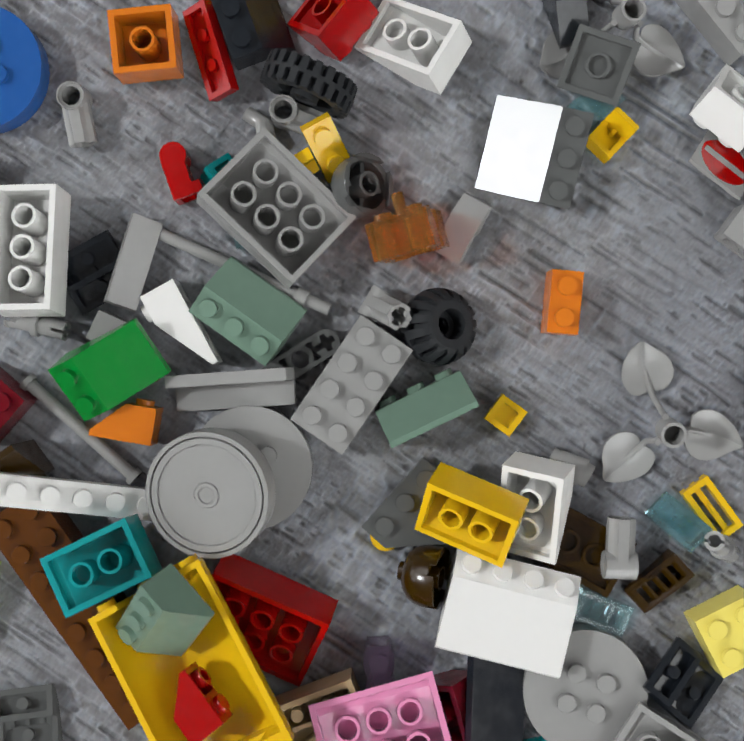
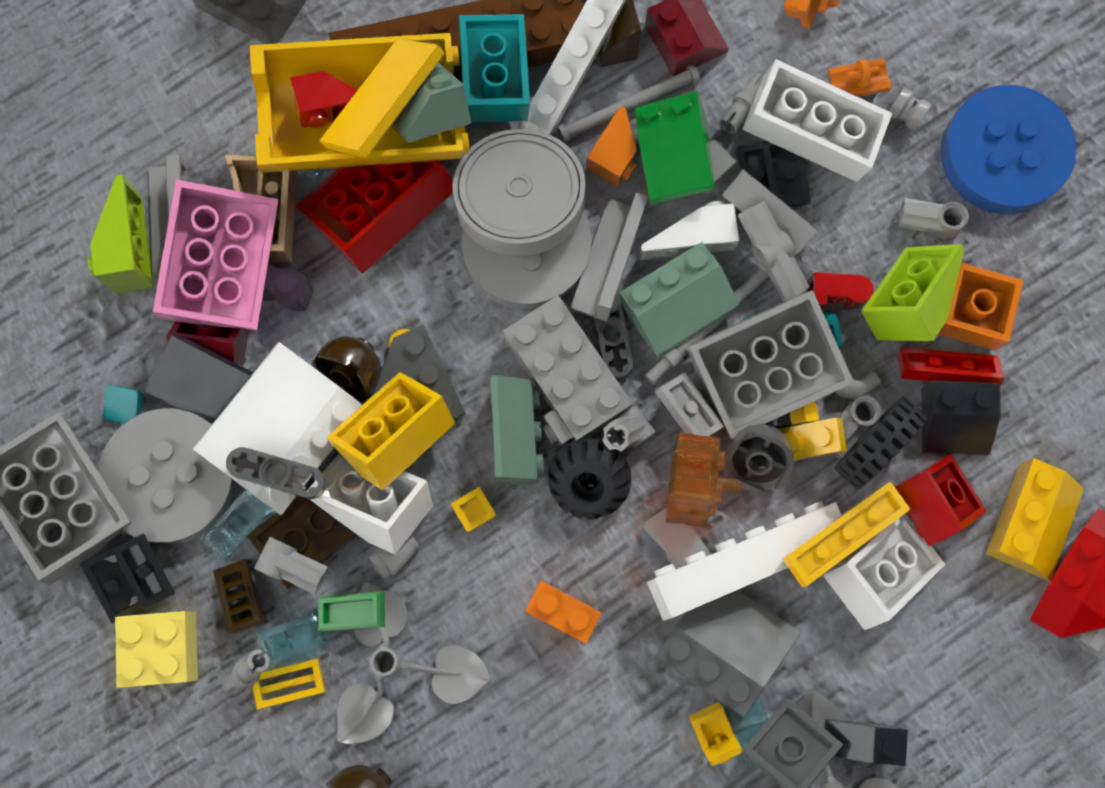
camera: 110 degrees right, 10 degrees down
none -> dark grey beam [226,447,327,499]
none -> tile [318,591,385,633]
none -> yellow tile [319,39,444,158]
none -> light grey plate [541,409,573,447]
none -> white brick [647,501,842,621]
none -> light grey panel [655,372,724,447]
none -> light grey piece [738,201,809,301]
none -> yellow plate [782,481,910,587]
none -> lime slope [861,244,965,341]

